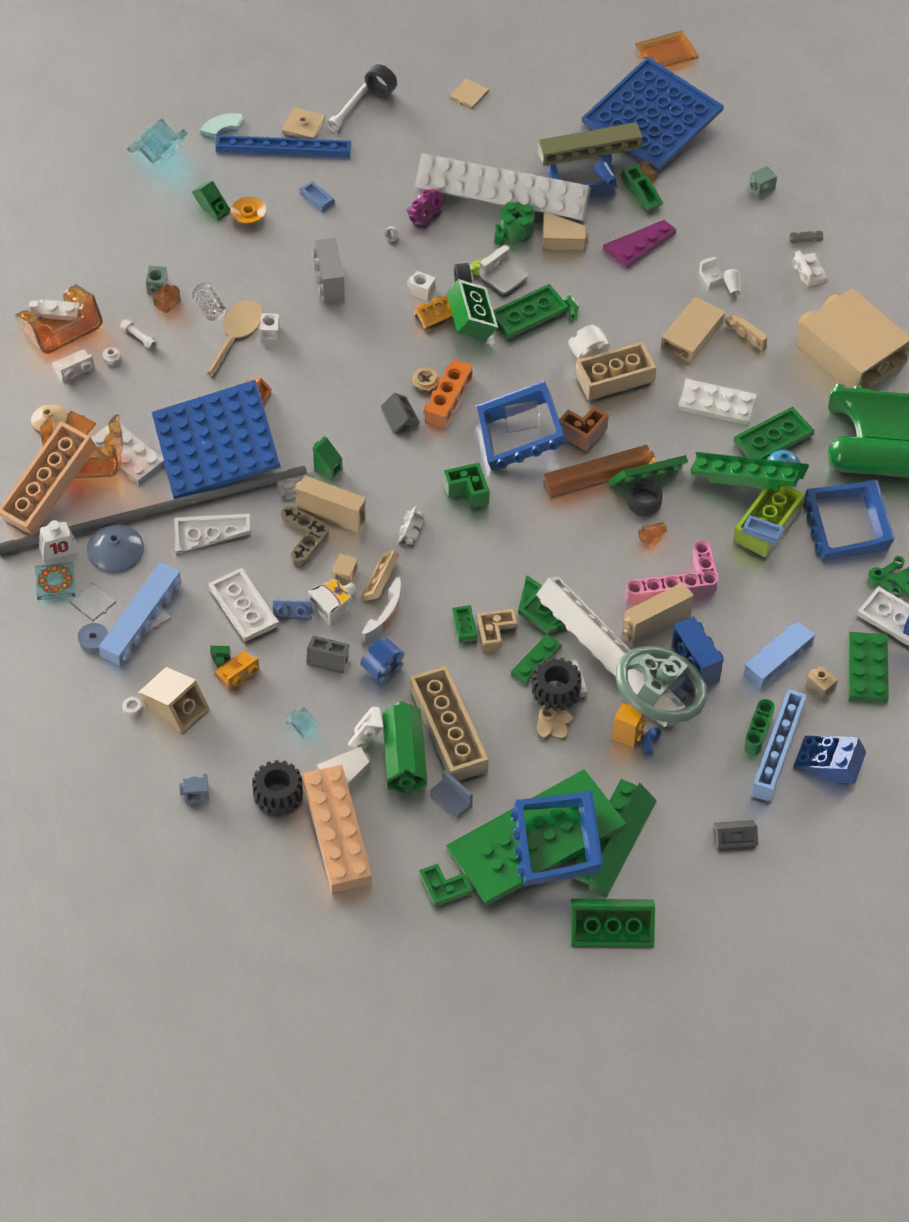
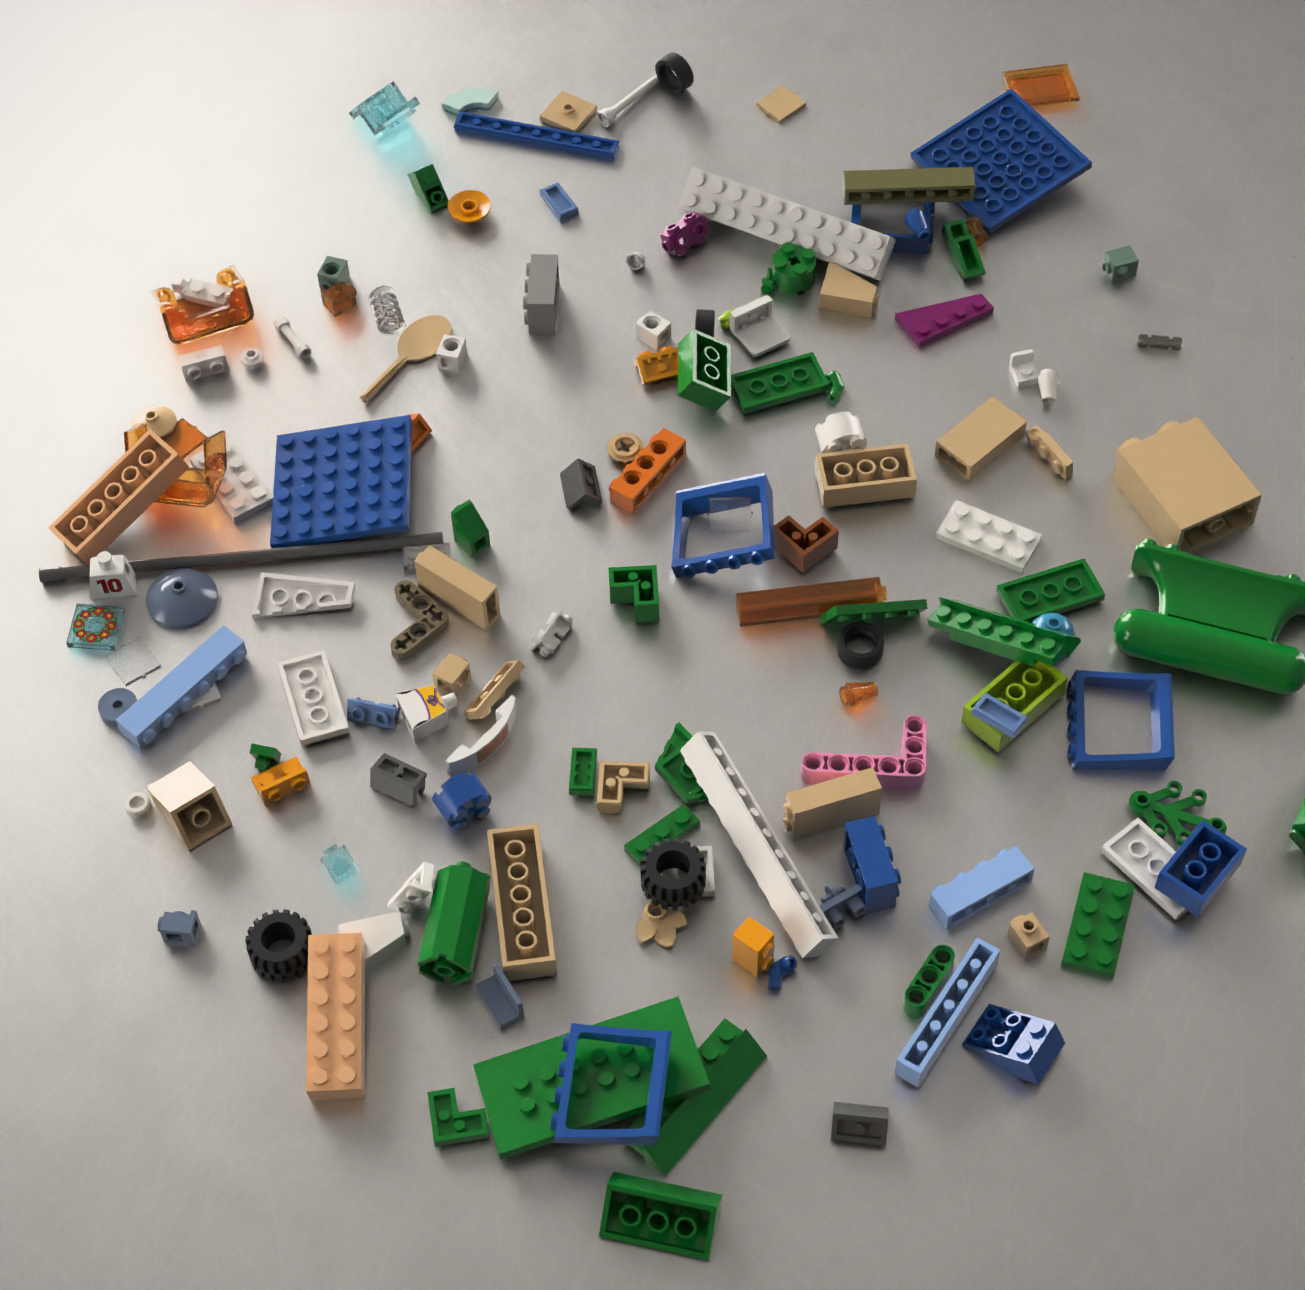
camera: 15 degrees right, 0 degrees up
sand green piece [616,646,707,723] -> none
white bracket [793,250,828,287] -> none

